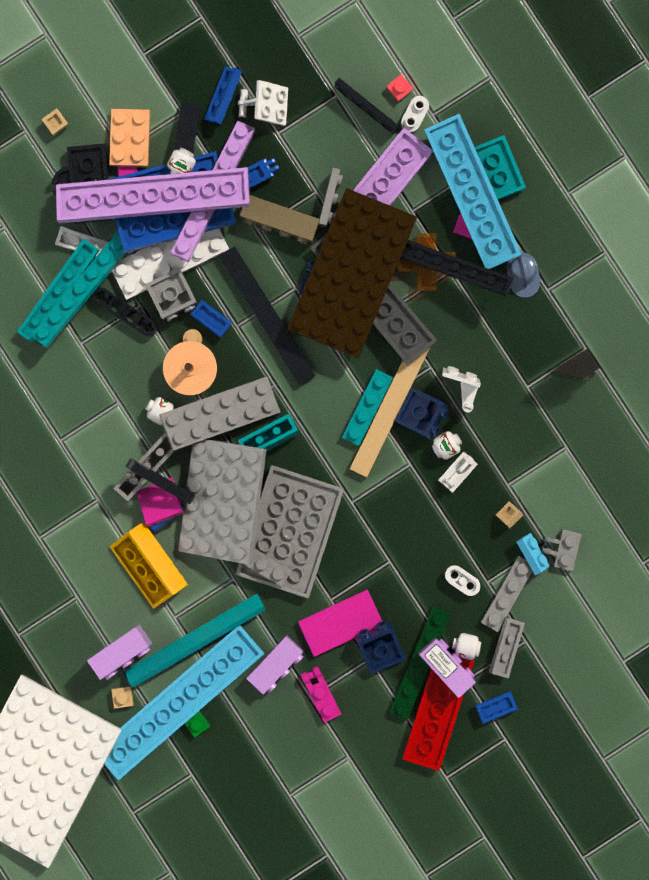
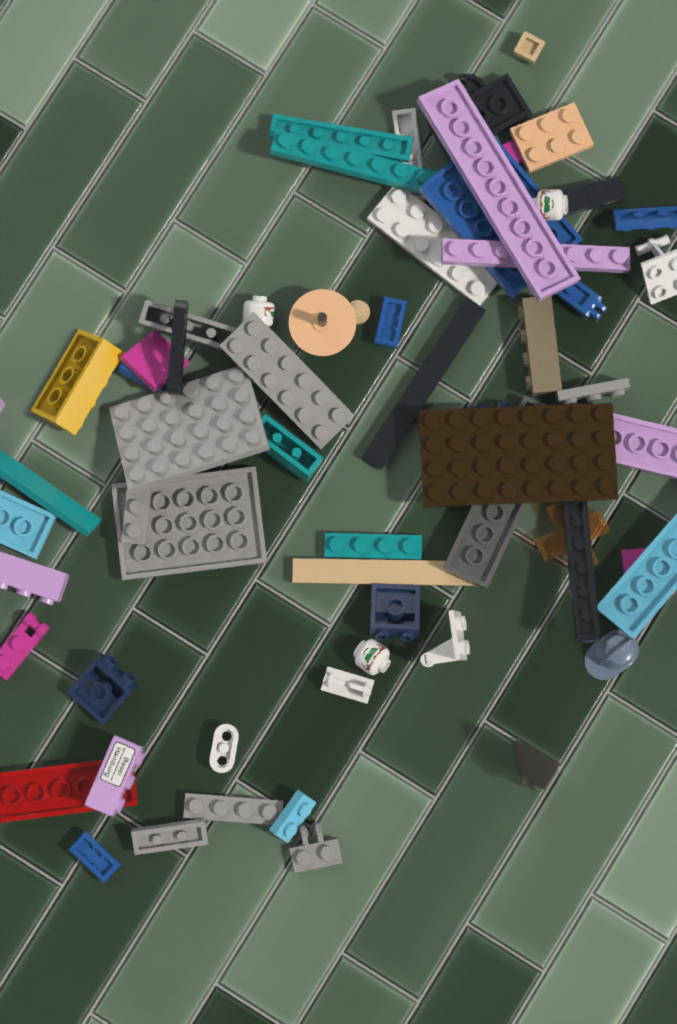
camera: 70 degrees right, 5 degrees down
black beam [92,287,158,337] -> none
light grey plate [145,267,197,321] -> none
dark pink tile [298,589,382,657] -> none
dark green plate [389,606,451,720] -> none
white head [452,633,481,660] -> none
tan plate [496,501,523,528] -> none

